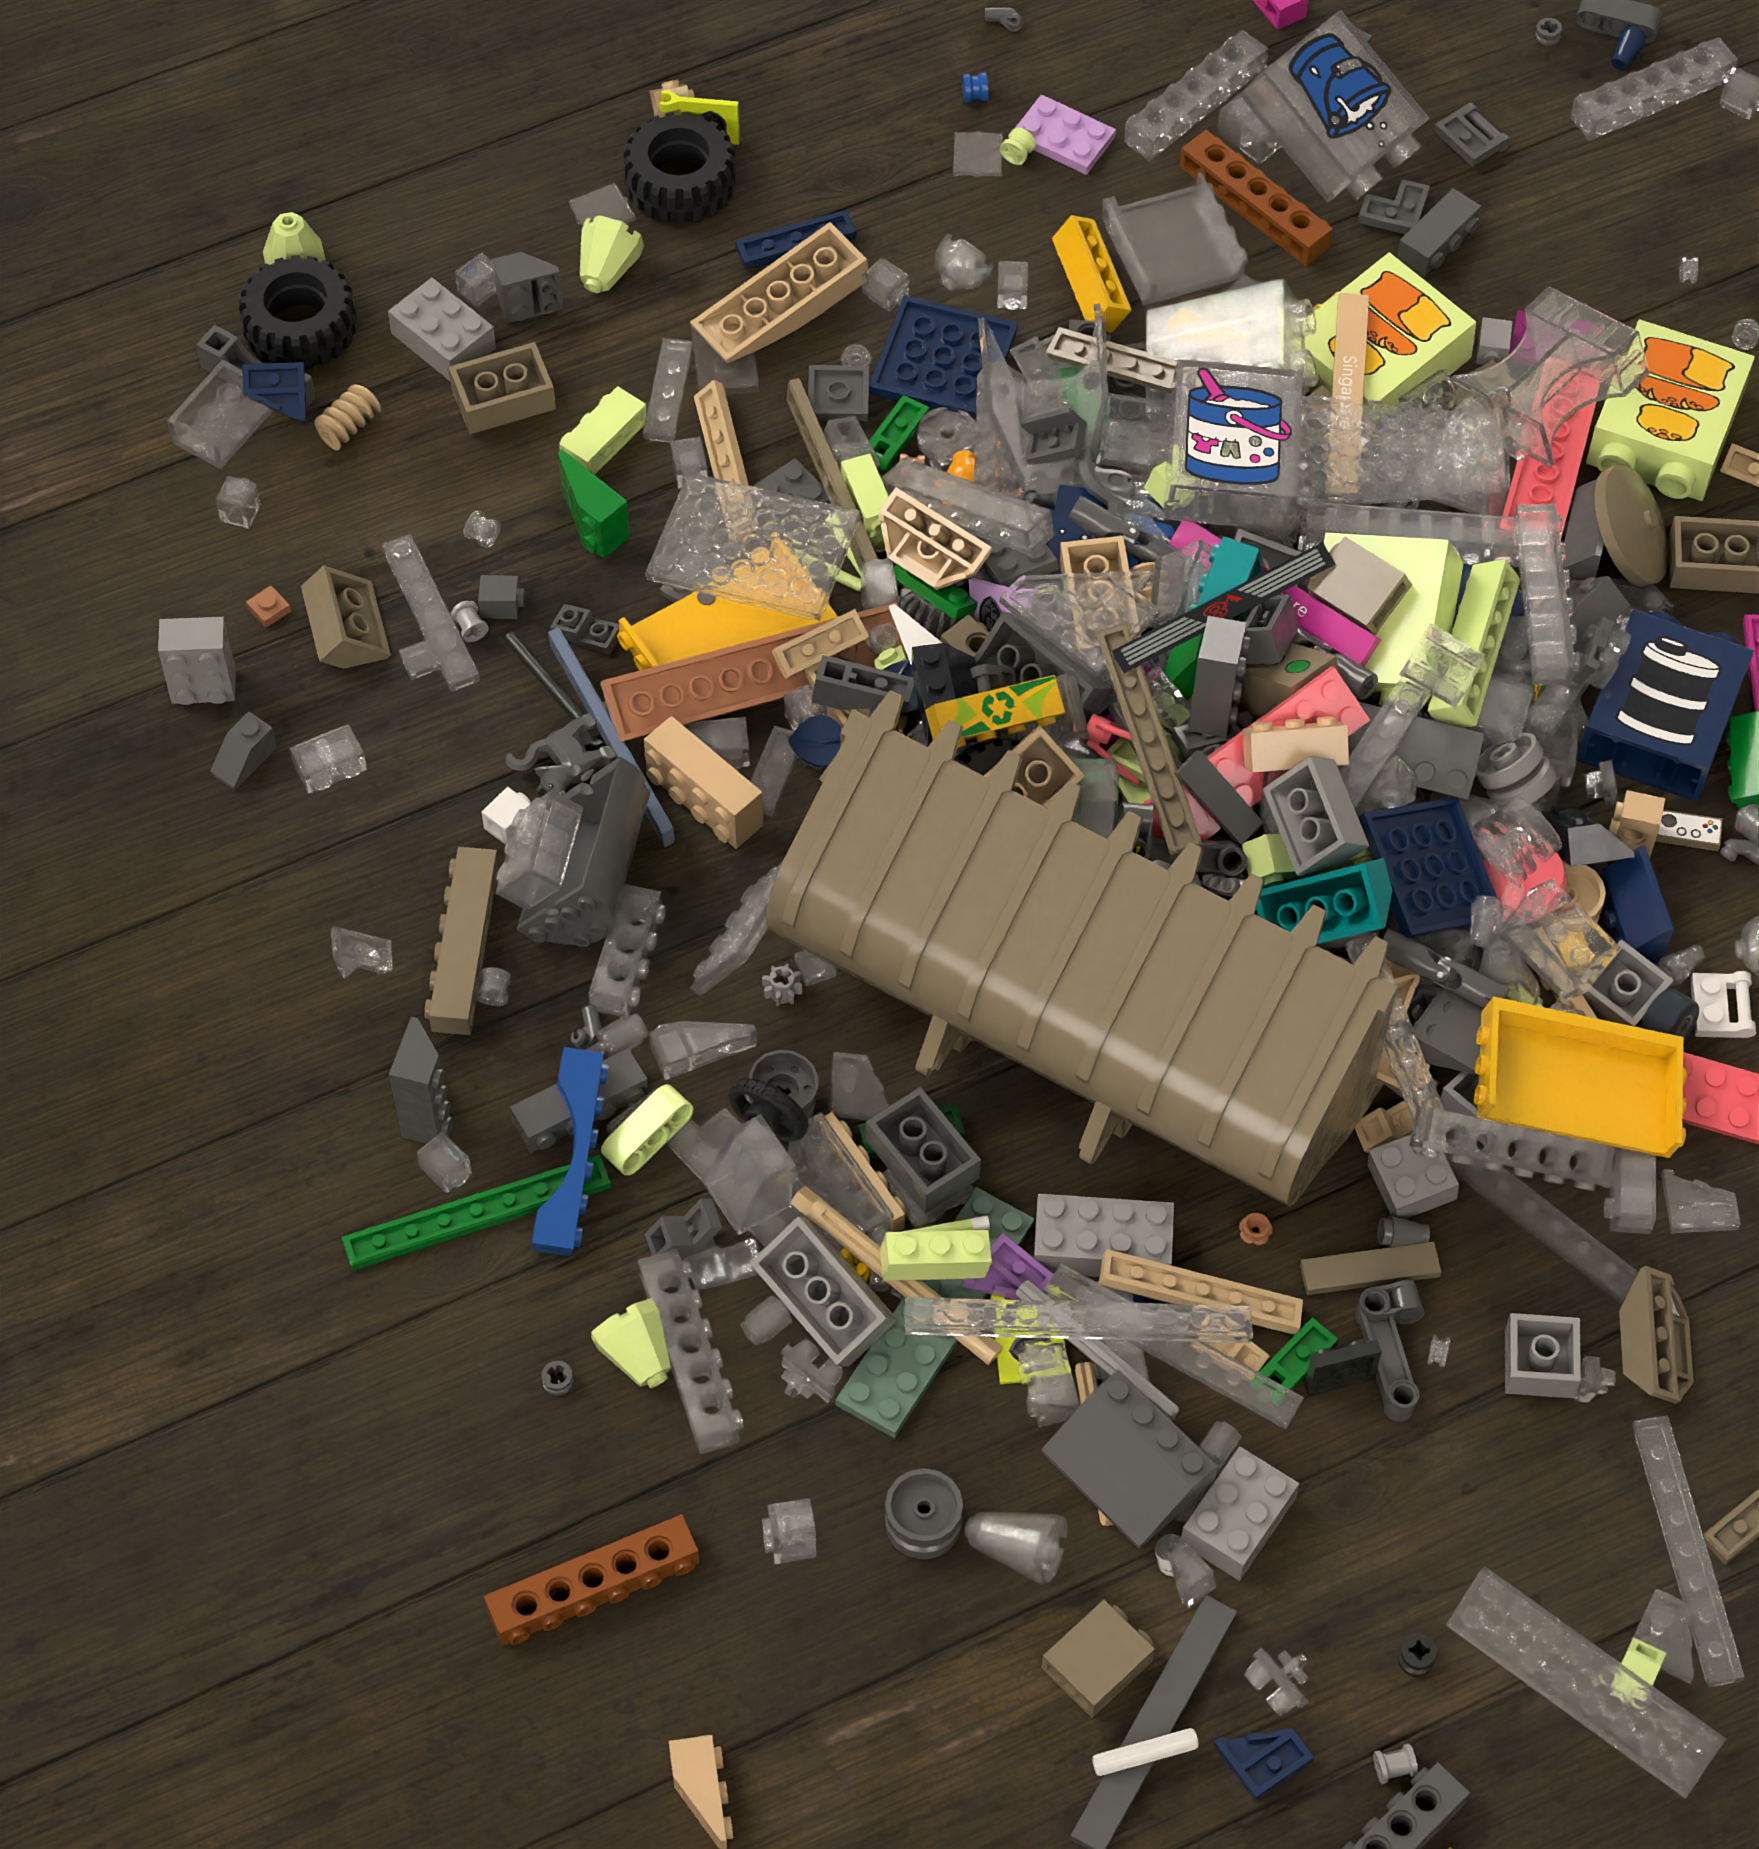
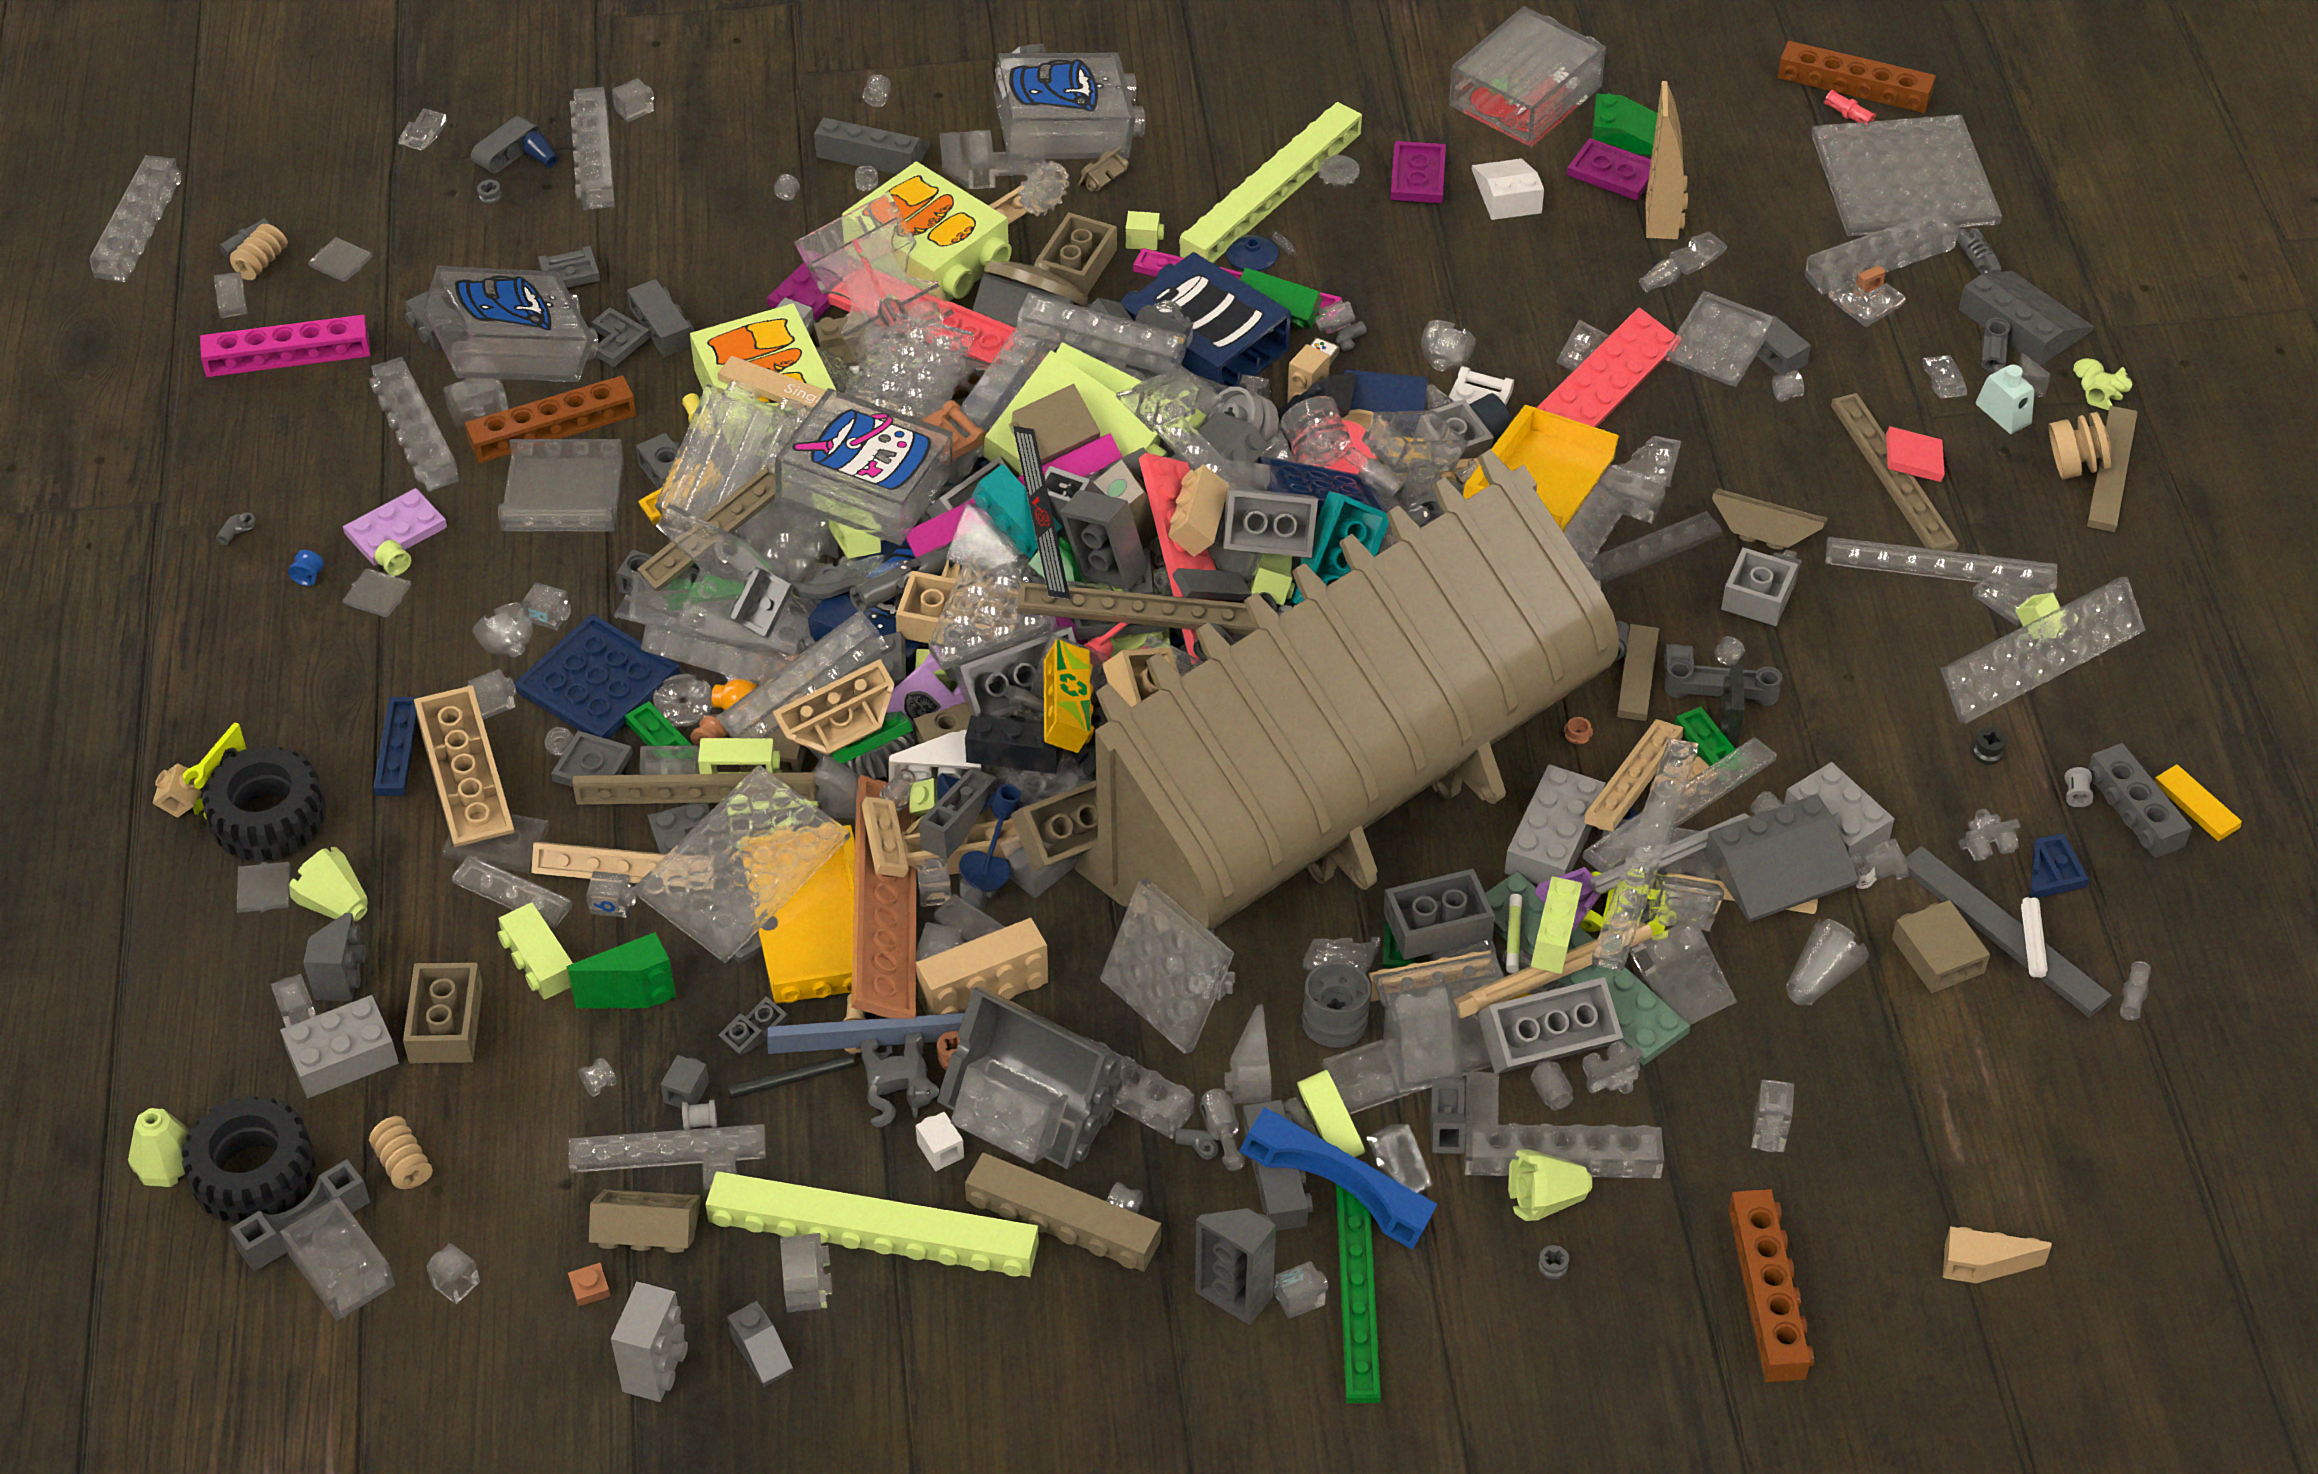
camera: 70 degrees left, 10 degrees down
dark blue wing [242,362,307,423] -> none
clear slope [331,926,393,978] -> none
black wheel [728,1078,809,1142] -> none
dark grey wheel [885,1468,963,1560] -> none
yellow brick [1052,215,1132,333] -> none
none -> yellowish green brick [706,1171,1039,1277]
none -> nougat plate [914,400,987,463]
none -> clear arch [1367,1124,1433,1193]
none -> clear slope [1629,918,1737,1025]

